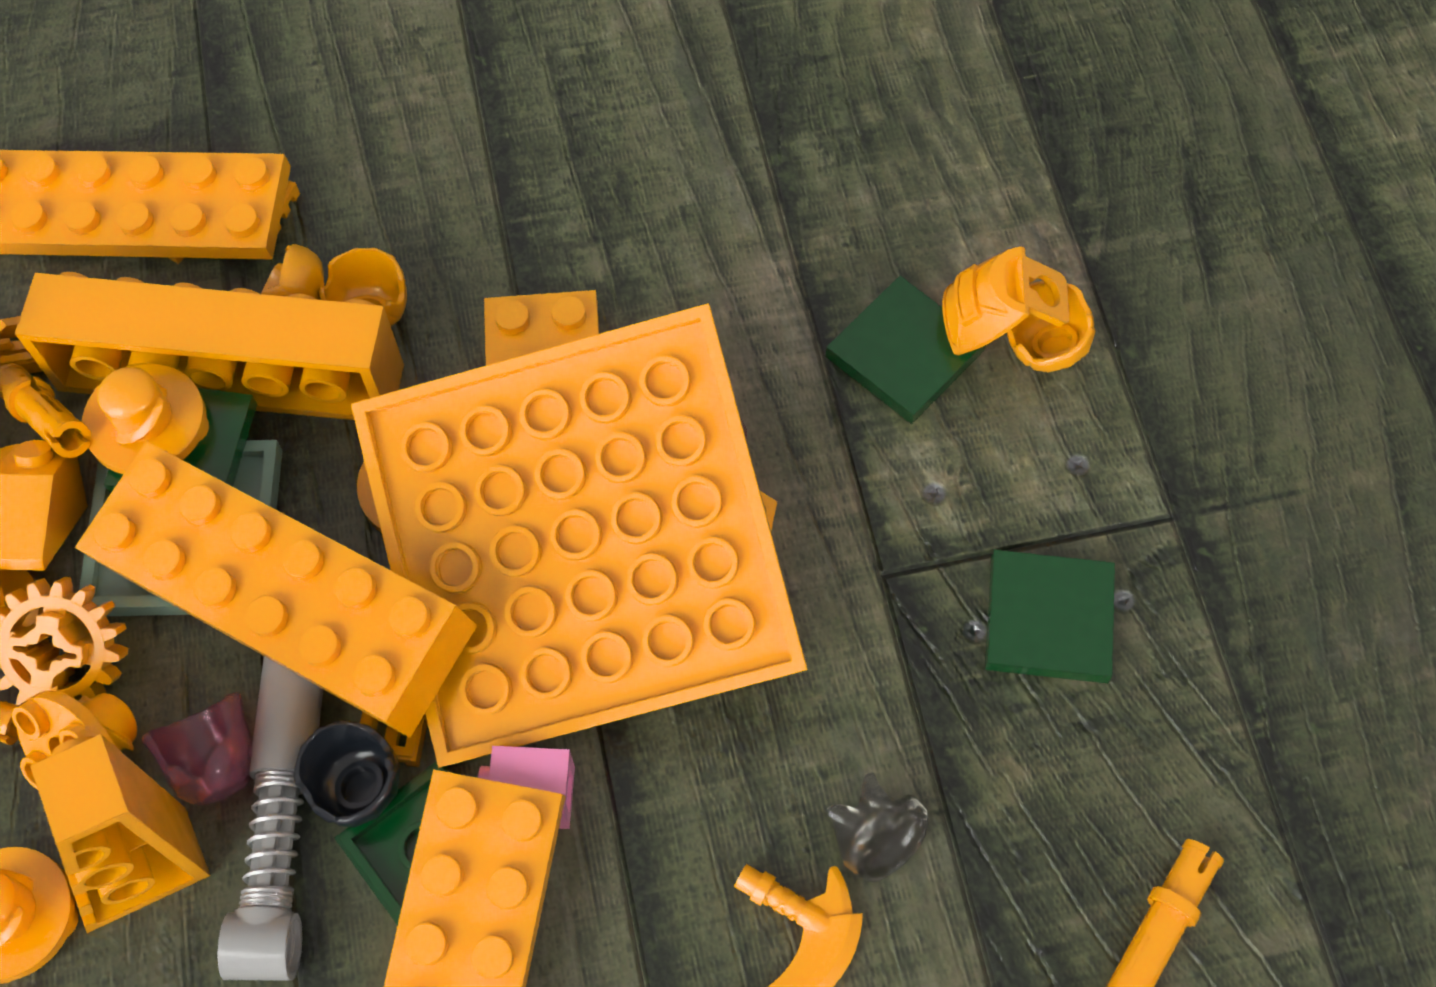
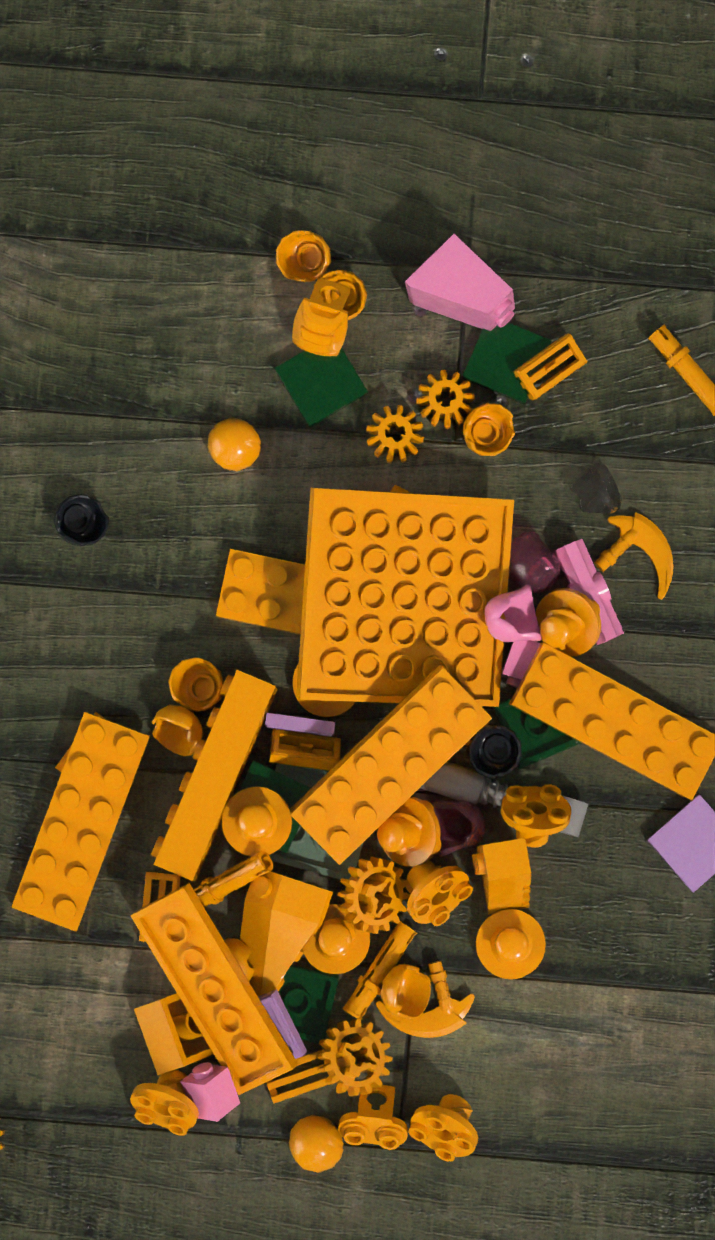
camera: 75 degrees left, 20 degrees up
none -> black hair [54,494,109,547]
none -> light orange hair [207,418,261,471]
none -> lavender tile [265,713,336,737]
none -> light orange tile [269,729,341,771]
none -> light orange hair [276,230,331,283]
none -> light orange gear [366,405,424,464]
none -> light orange plate [377,797,442,867]
none -> bright pink slope [405,234,515,331]
none -> light orange gear [416,370,475,429]
none -> light orange hair [463,403,515,456]
none -> bright pink hair [485,585,541,642]
none -> light orange plate [501,784,571,848]
none -> clear pink hair [508,531,561,593]
none -> light orange tile [513,333,588,400]
none -> light orange plate [535,588,601,657]
none -> bright pink piece [555,539,624,646]

